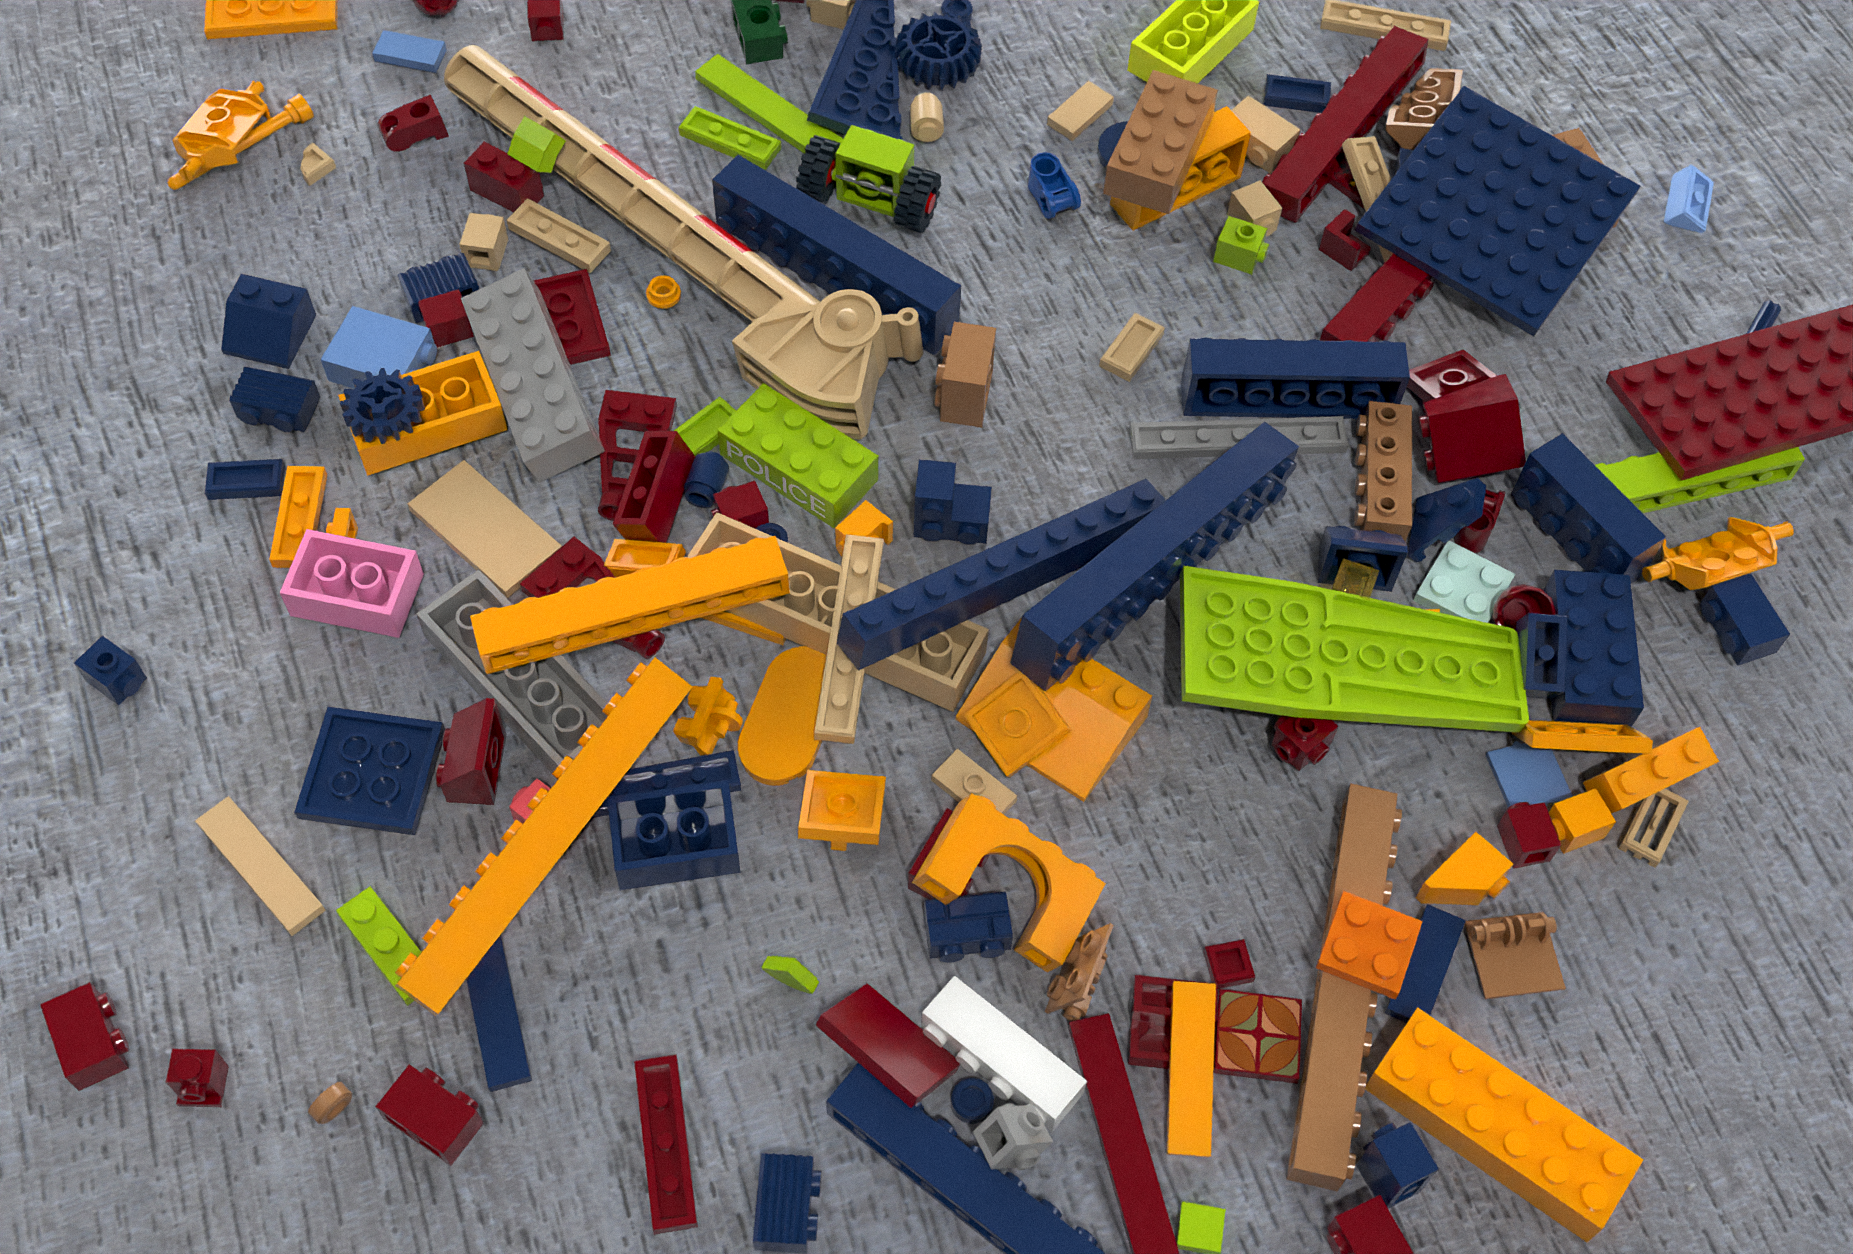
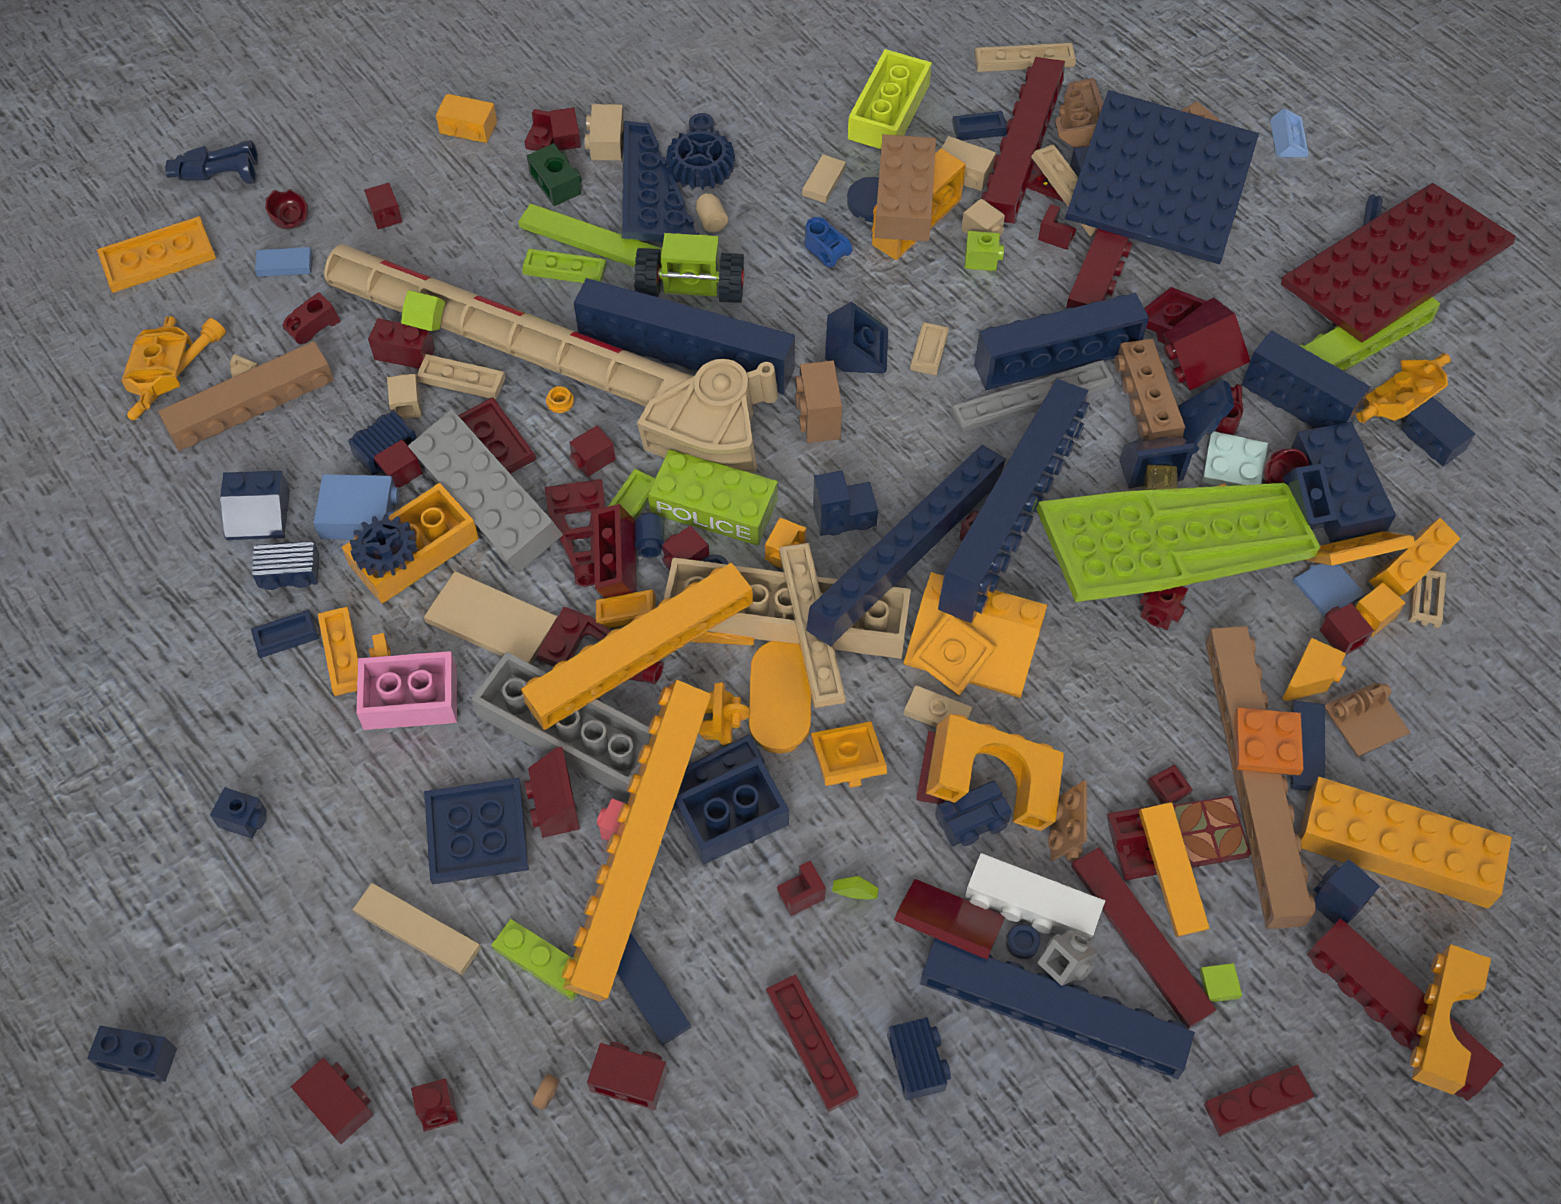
camera: 15 degrees left, 0 degrees up
none -> medium nougat brick [158,341,334,451]
none -> dark red brick [569,425,616,477]
none -> dark red panel [777,860,826,916]
none -> dark blue slope [825,302,888,374]

